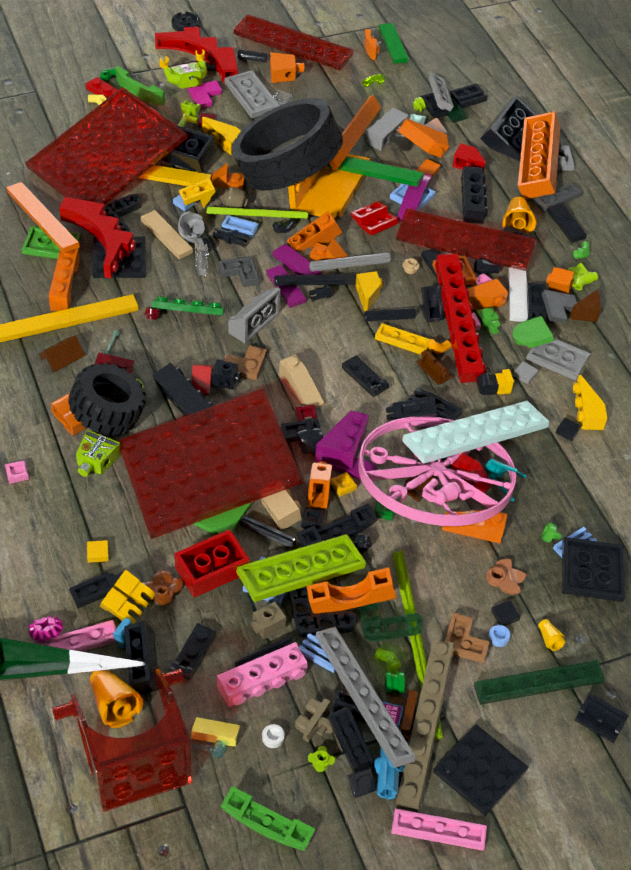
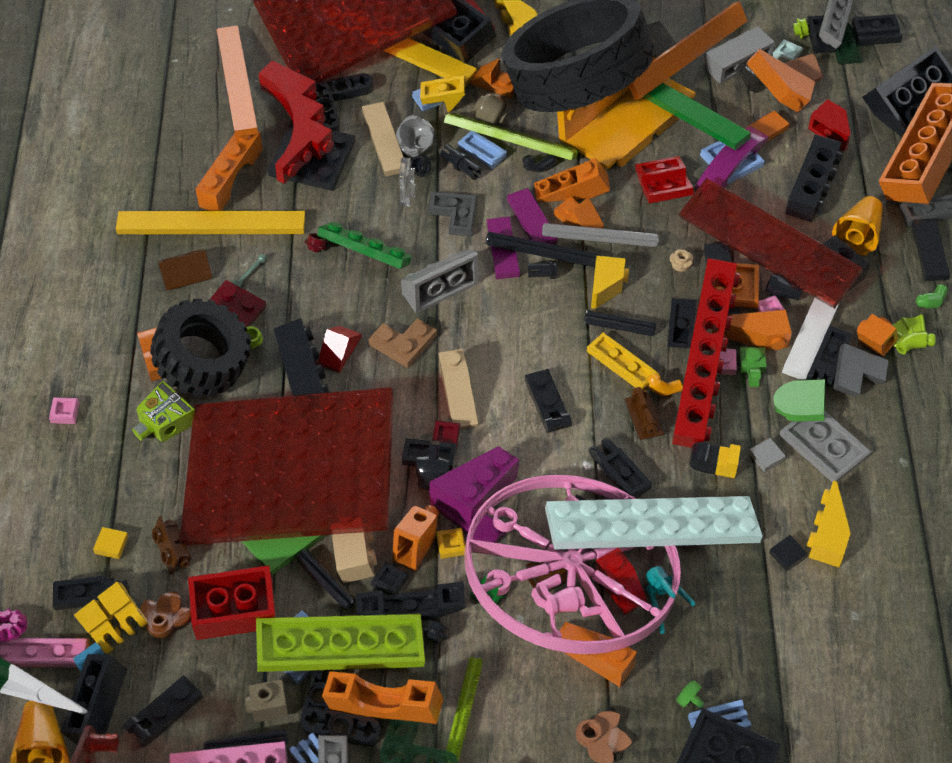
camera: 25 degrees right, 5 degrees up
bright green tile [22,226,82,259] -> none
black brick [212,359,241,390] -> none
black hinge [385,396,438,420] -> none
reddish brown slope [570,290,601,322] -> none
none -> reddish brown hinge [152,517,192,575]

